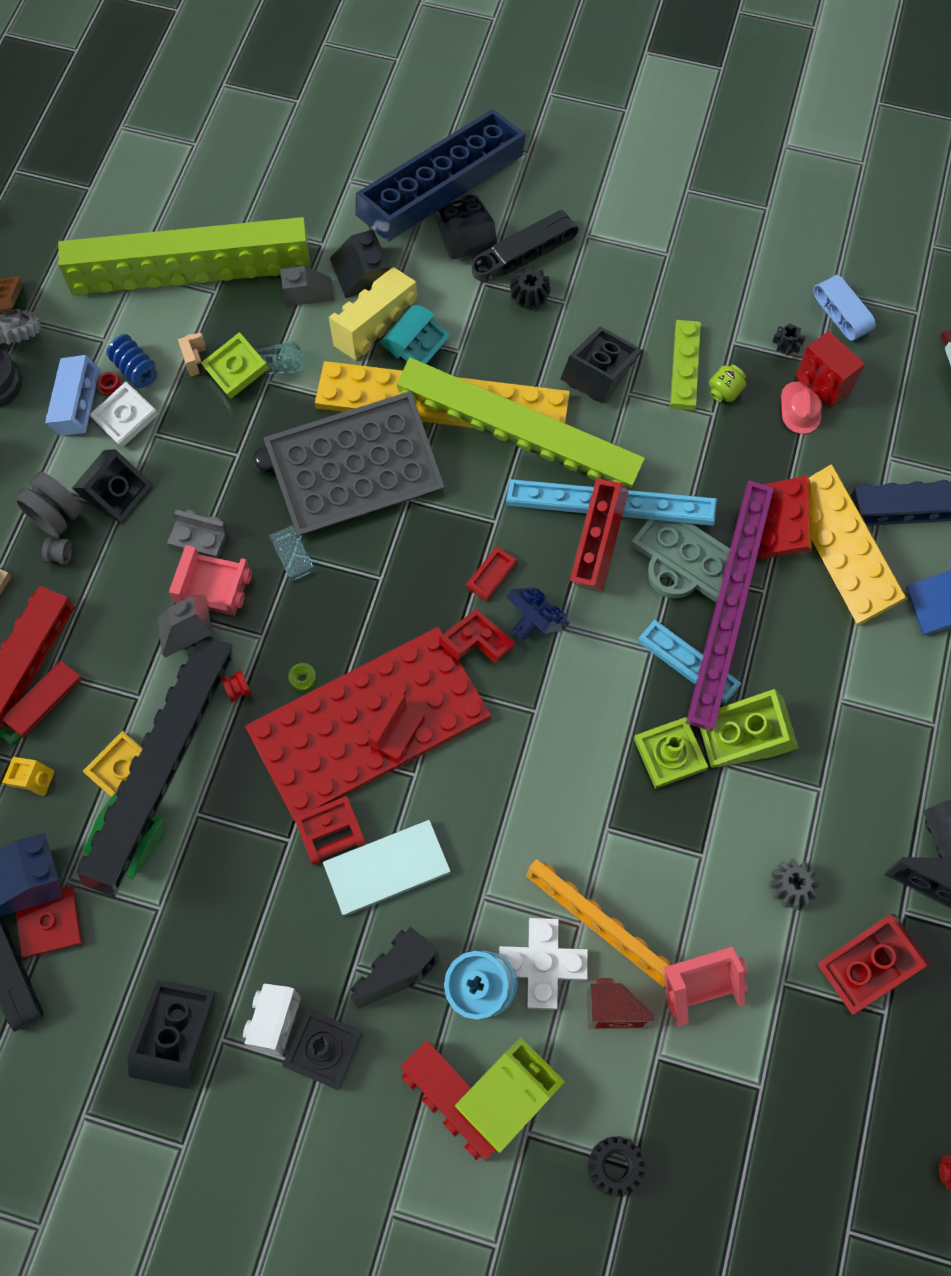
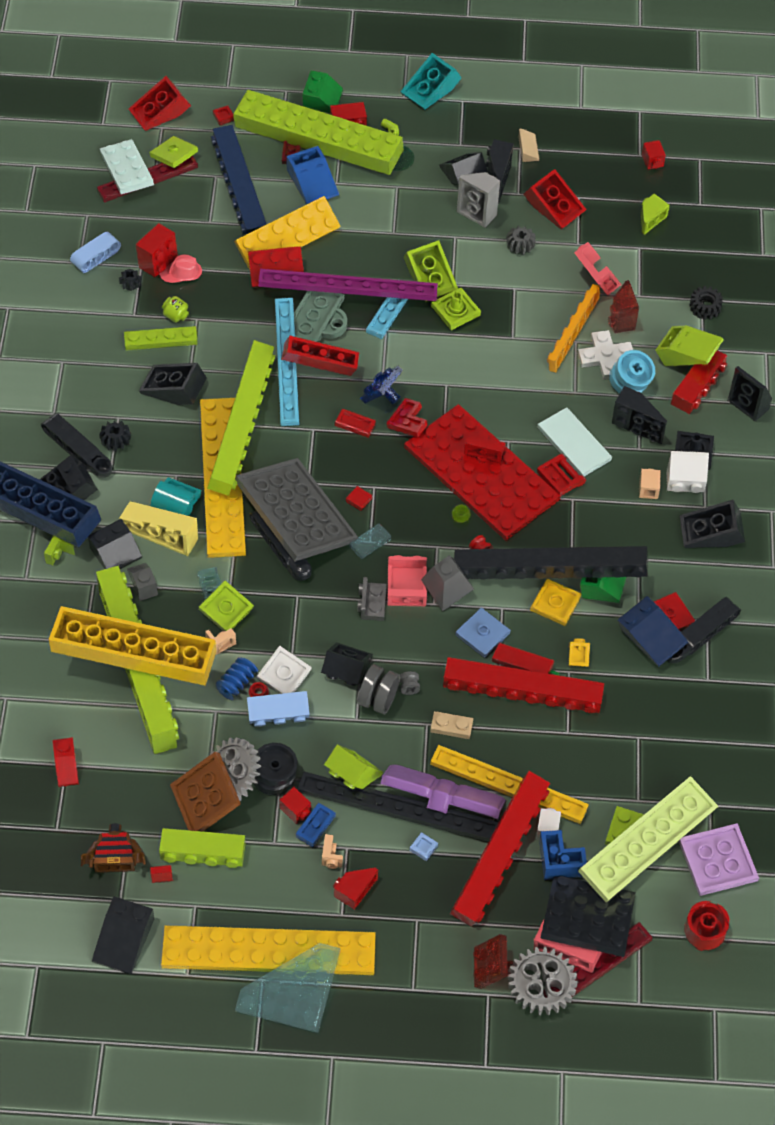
camera: 105 degrees left, 10 degrees down
none -> yellow brick [49,606,216,686]
none -> red slope [53,737,79,787]
none -> red tile [346,486,372,511]
none -> medium blue plate [455,608,511,658]
none -> light grey slope [457,172,500,228]
none -> light nougat brick [639,469,660,499]
none -> lime slope [641,194,670,235]
none -> black slope [727,366,772,422]

